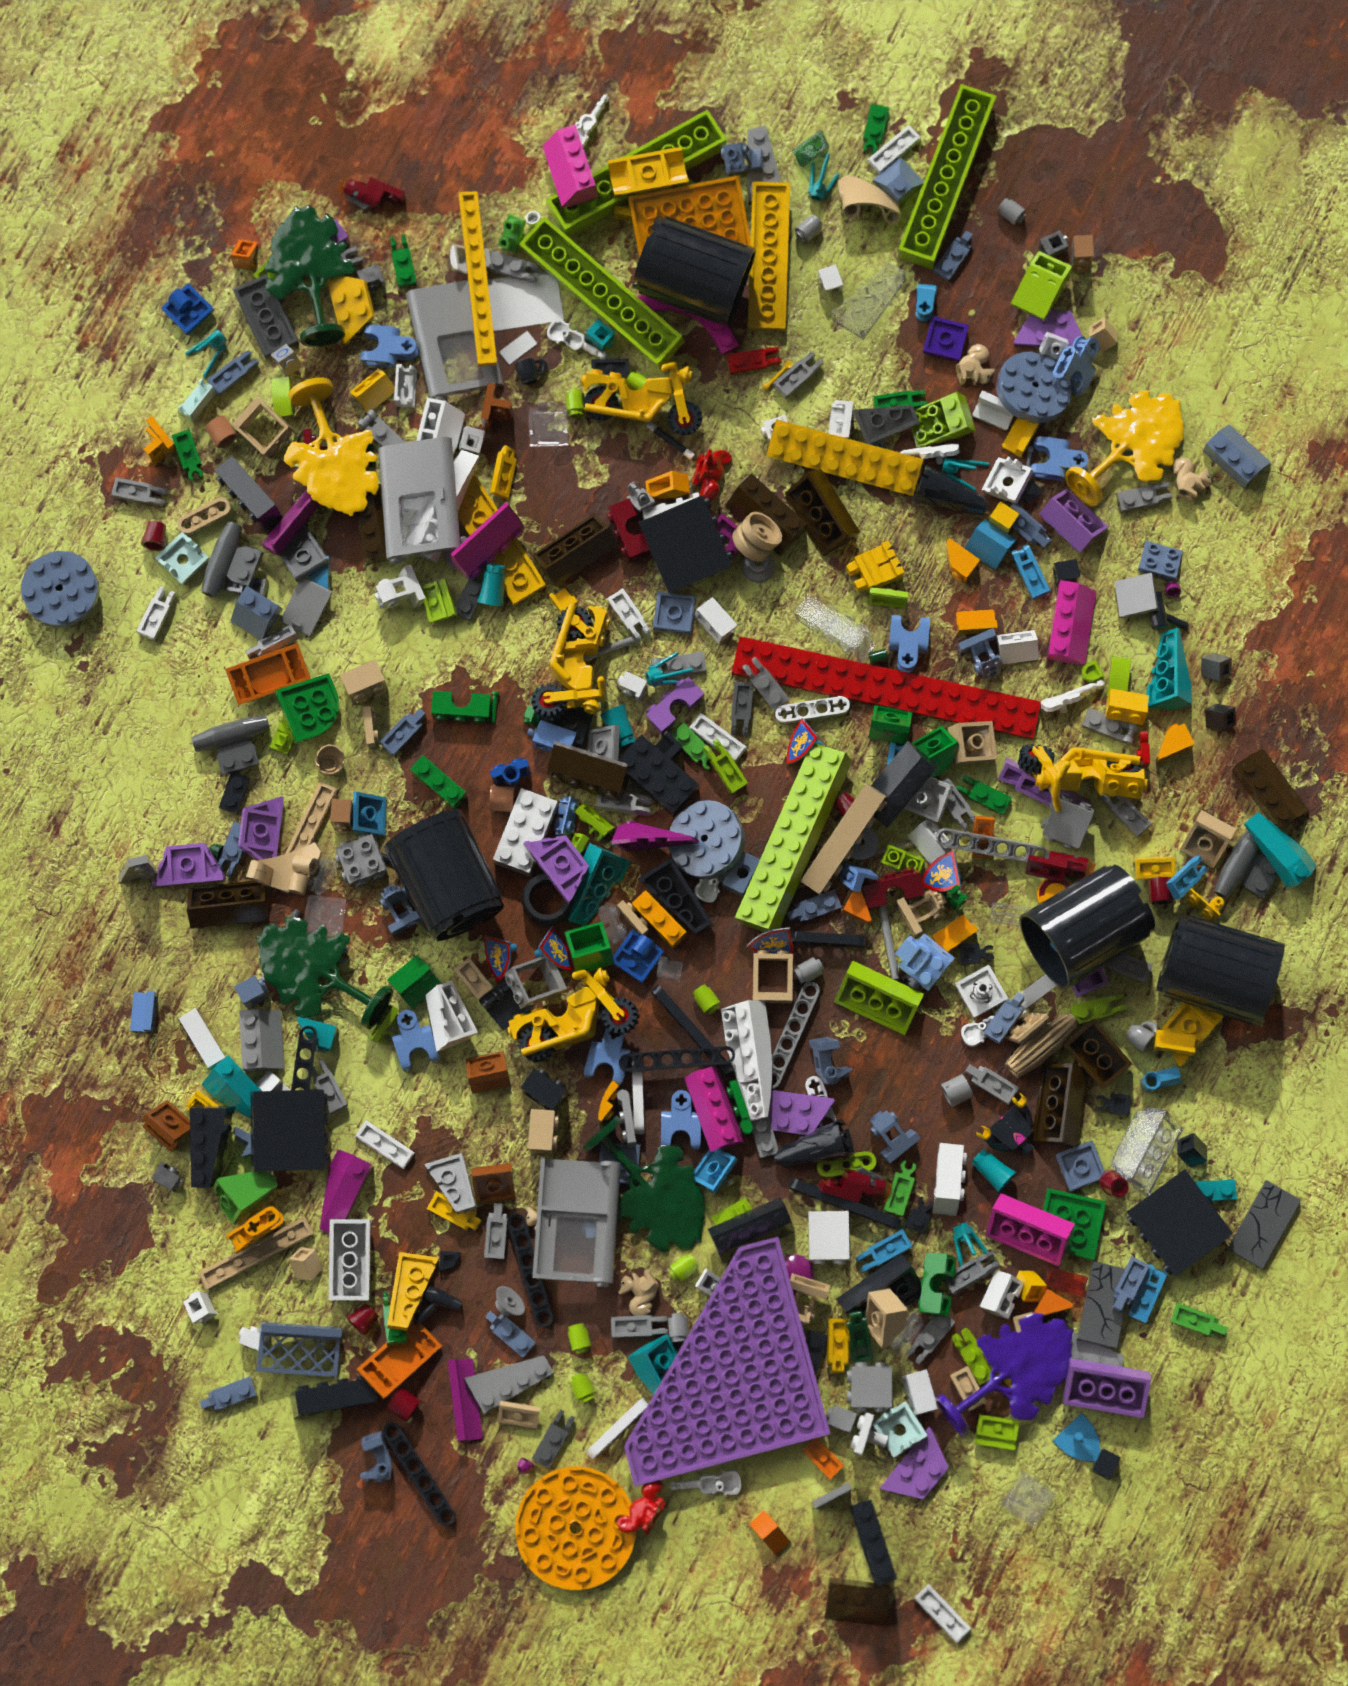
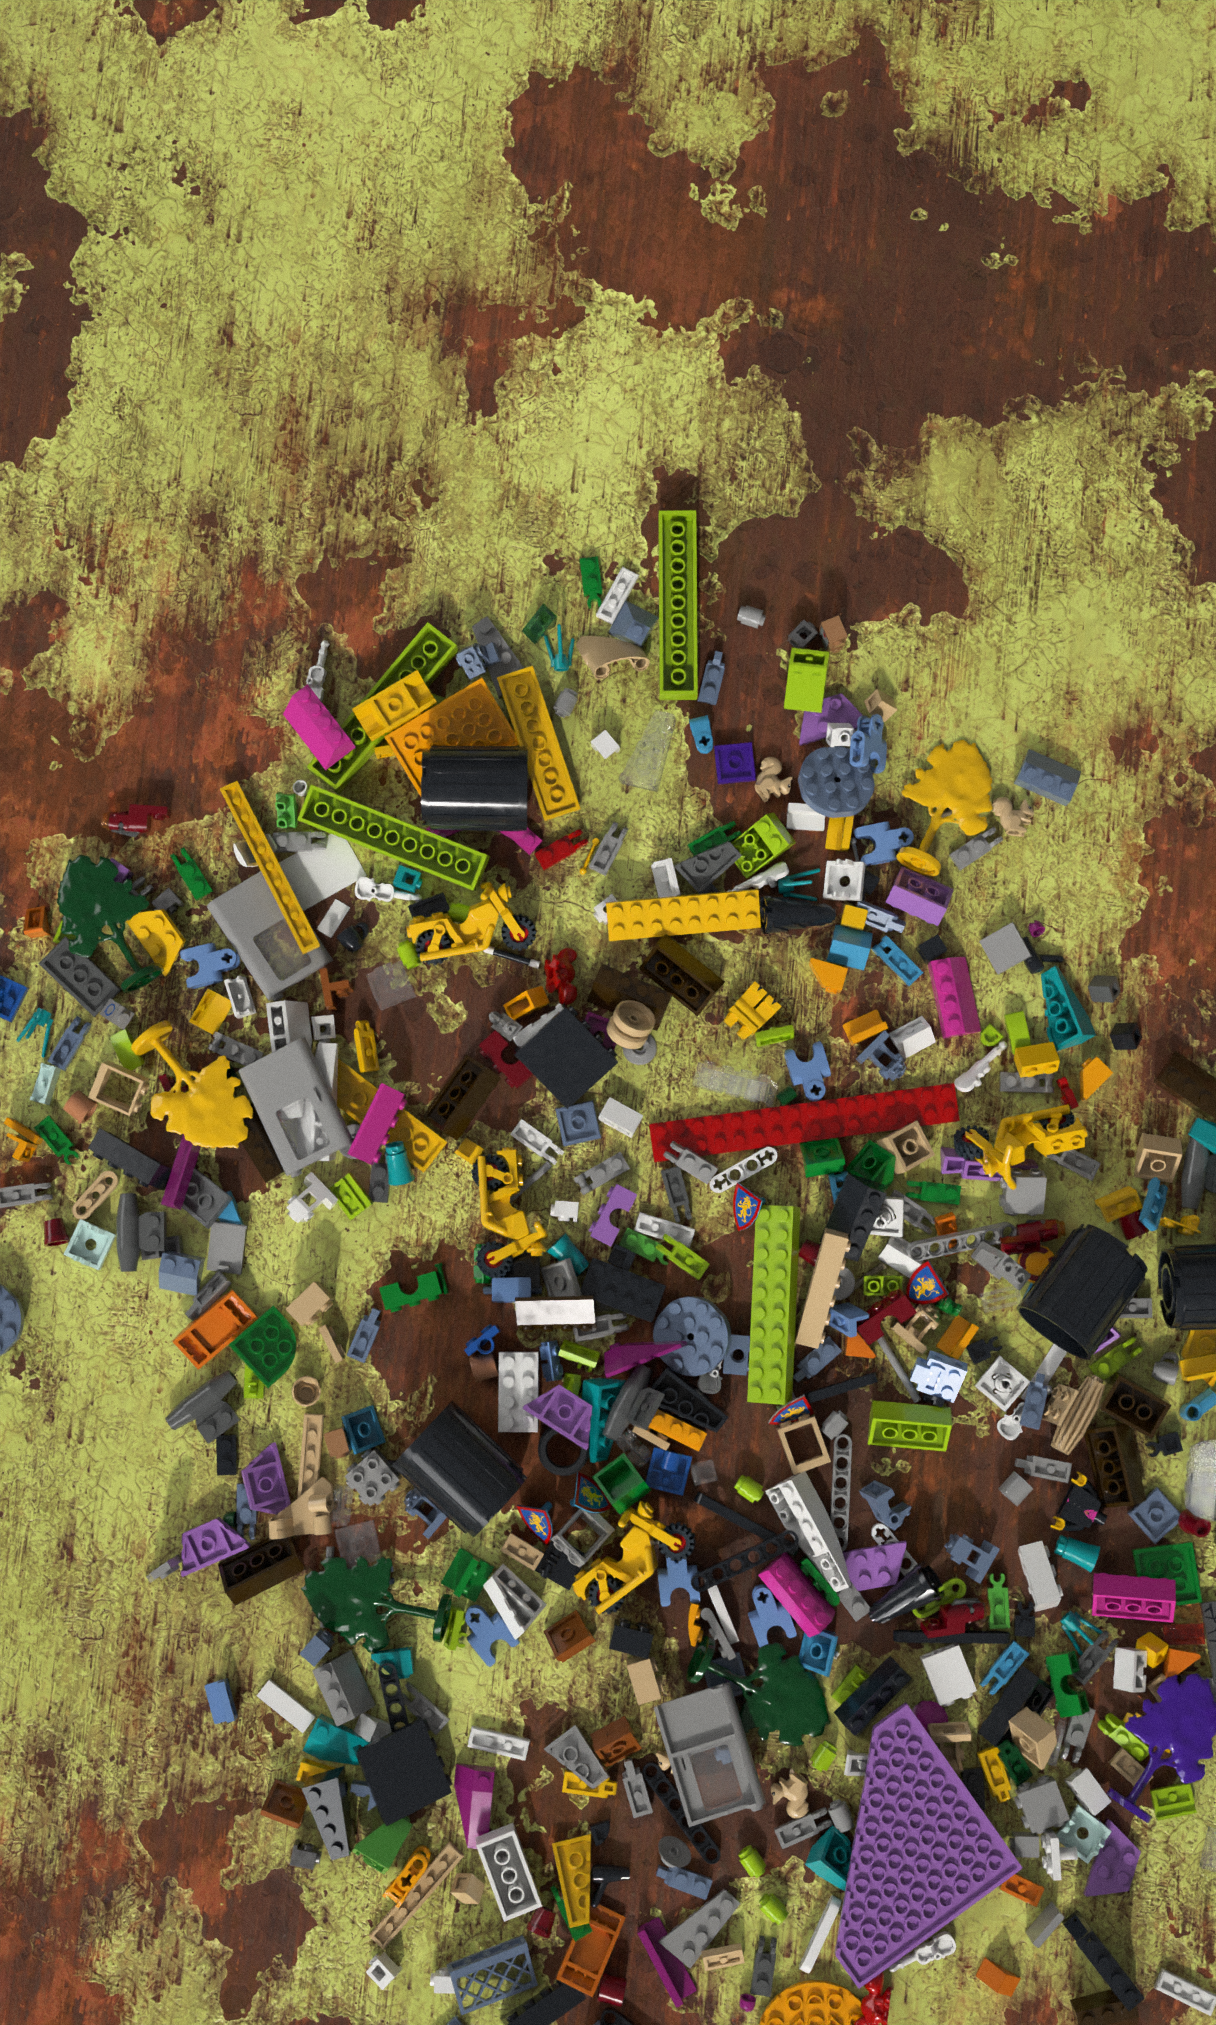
camera: 20 degrees left, 5 degrees up
white hinge [137,586,176,641] -> none
green arch [410,755,468,809] -> none
teal plant [645,652,694,687] -> none
sand blue hinge [1138,541,1182,582] -> none
none -> dark grey plate [602,1364,665,1441]
none -> light grey panel [971,1241,1031,1291]

